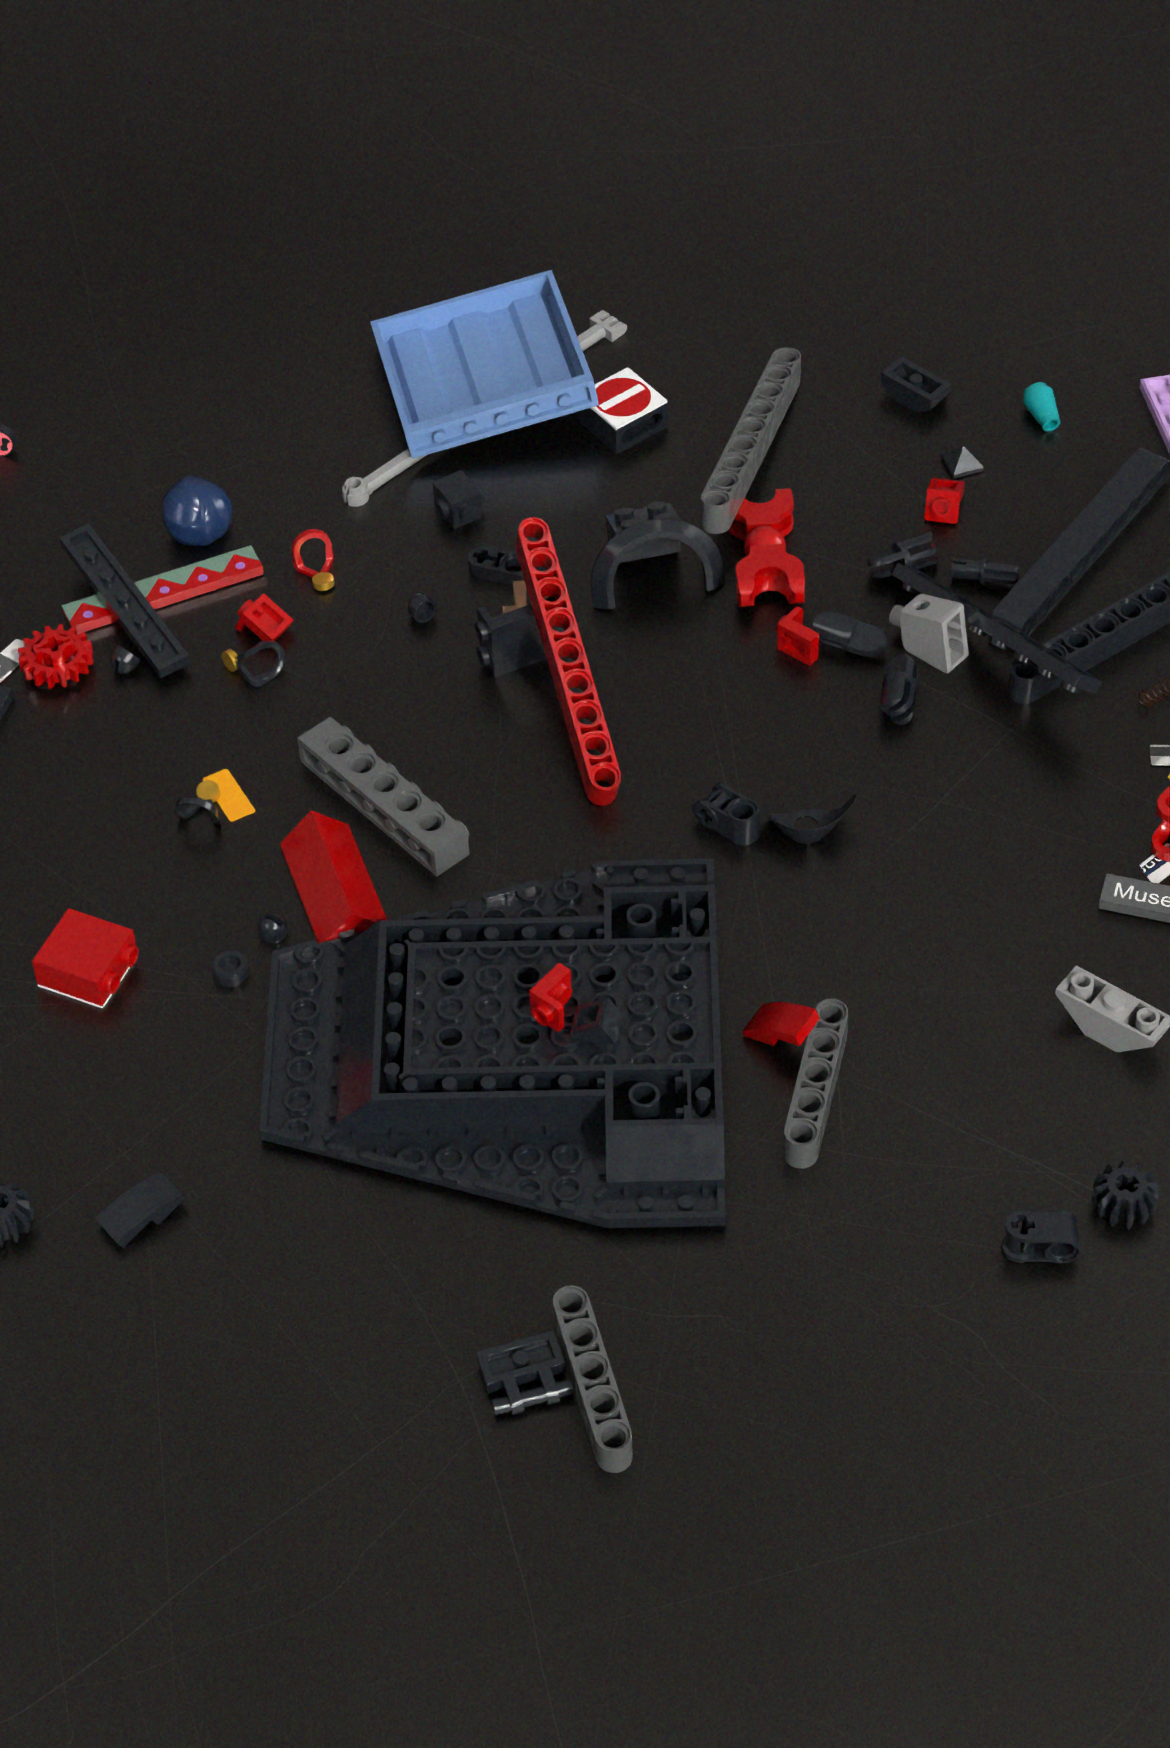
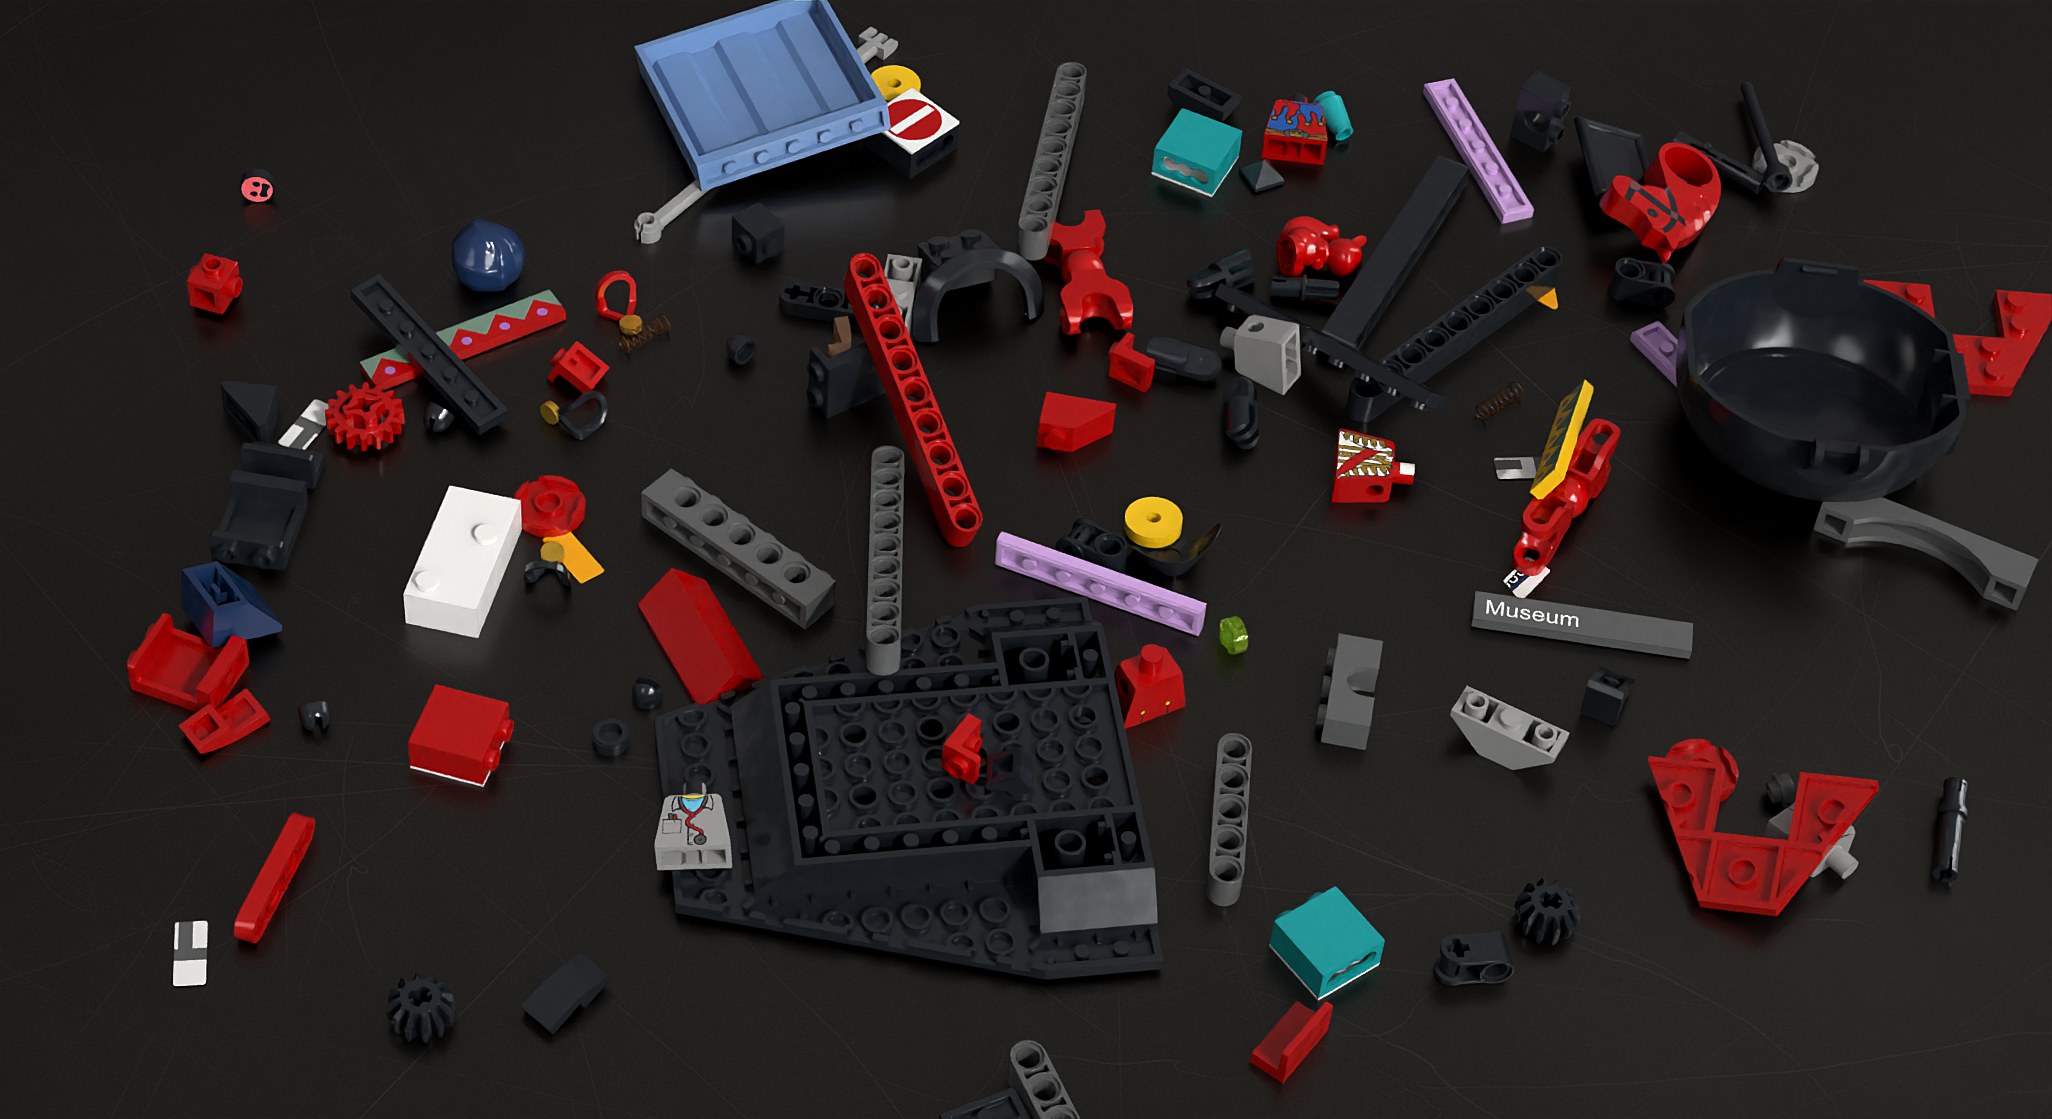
camera: 15 degrees left, 0 degrees up
red slope [742,1002,820,1046] -> none
red bracket [924,478,965,524] -> none
none -> white brick [403,486,522,638]
none -> red tile [514,475,586,538]
none -> reddish brown piece [618,314,670,353]
none -> light grey torso [655,781,732,870]
none -> dark grey beam [866,446,904,676]
none -> yellow piece [871,65,921,103]
none -> light grey slope [876,254,922,336]
none -> lavender tile [995,531,1207,636]
none -> red slope [1037,392,1116,452]
none -> red torso [1114,644,1185,729]
none -> yellow piece [1124,497,1183,548]
none -> teal piece [1152,108,1242,197]
none -> clear neon green tile [1219,616,1248,655]
none -> red panel [1250,1001,1333,1083]
none -> red torso [1261,93,1328,165]
none -> teal piece [1269,886,1385,1000]
none -> red animal [1276,216,1367,278]
none -> dark grey arch [1316,633,1383,750]
none -> torso [1331,429,1415,503]

